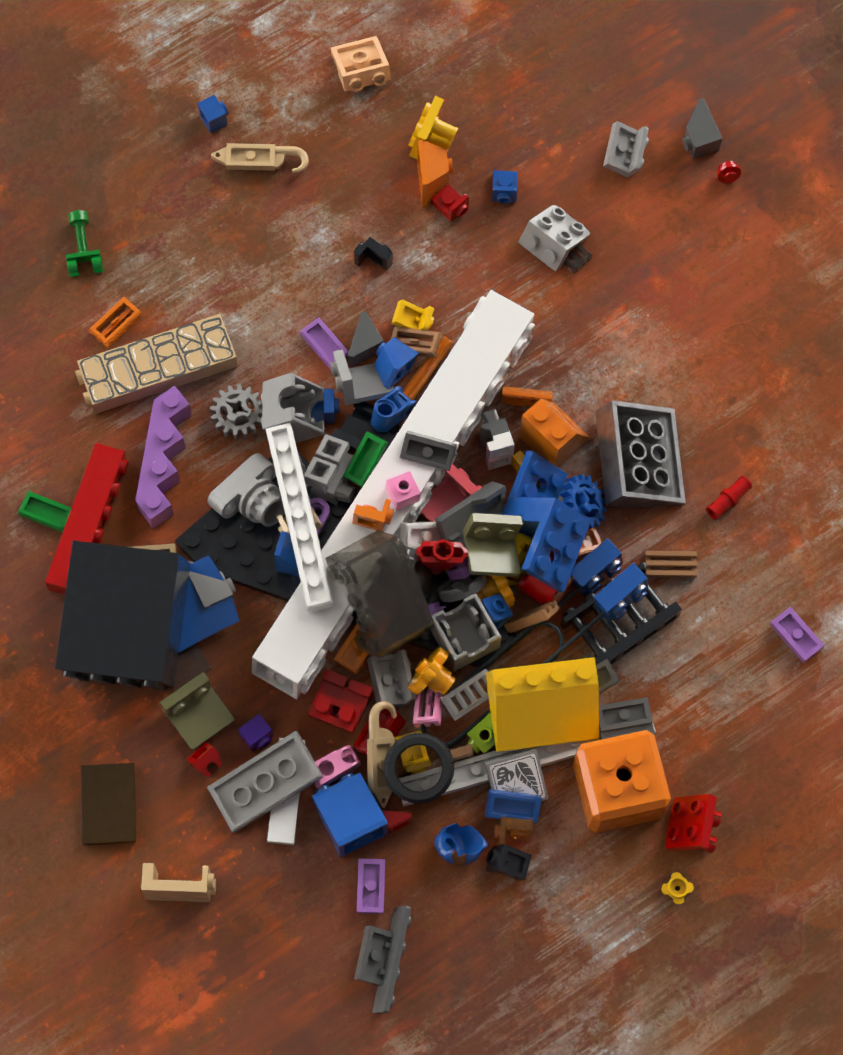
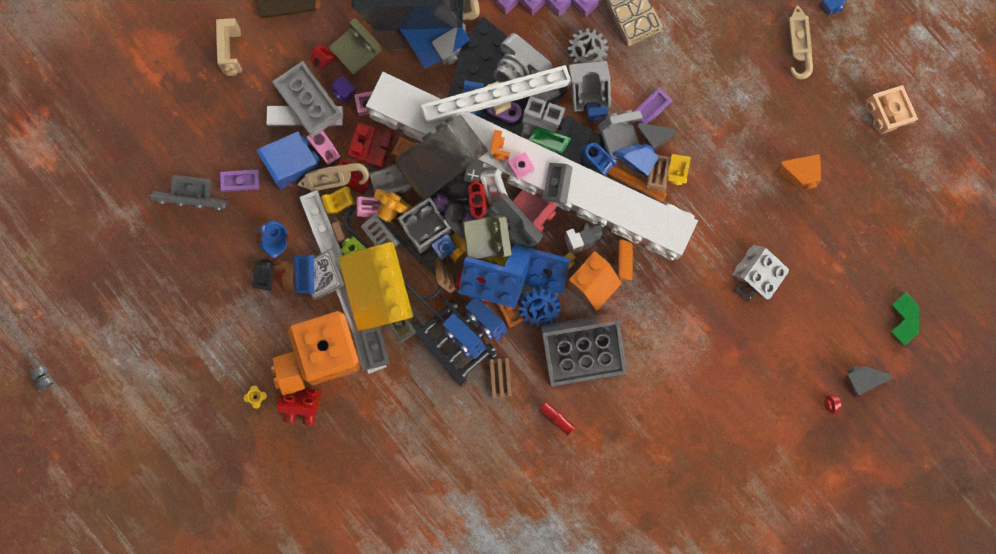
camera: 90 degrees right, 10 degrees up
black bracket [354,237,393,271] -> none
red slope [381,810,412,833] -> none
black tyre [384,733,454,804] -> none
yellow plate [408,96,458,159] -> none
red bracket [431,184,469,222] -> none
blue bracket [492,170,518,204] -> none
light grey bracket [603,121,649,178] -> none
medium lavender plate [770,607,825,664] -> none
none -> orange brick [271,351,305,395]
none -> bright pink plate [355,91,373,116]
none -> green tile [890,292,919,347]

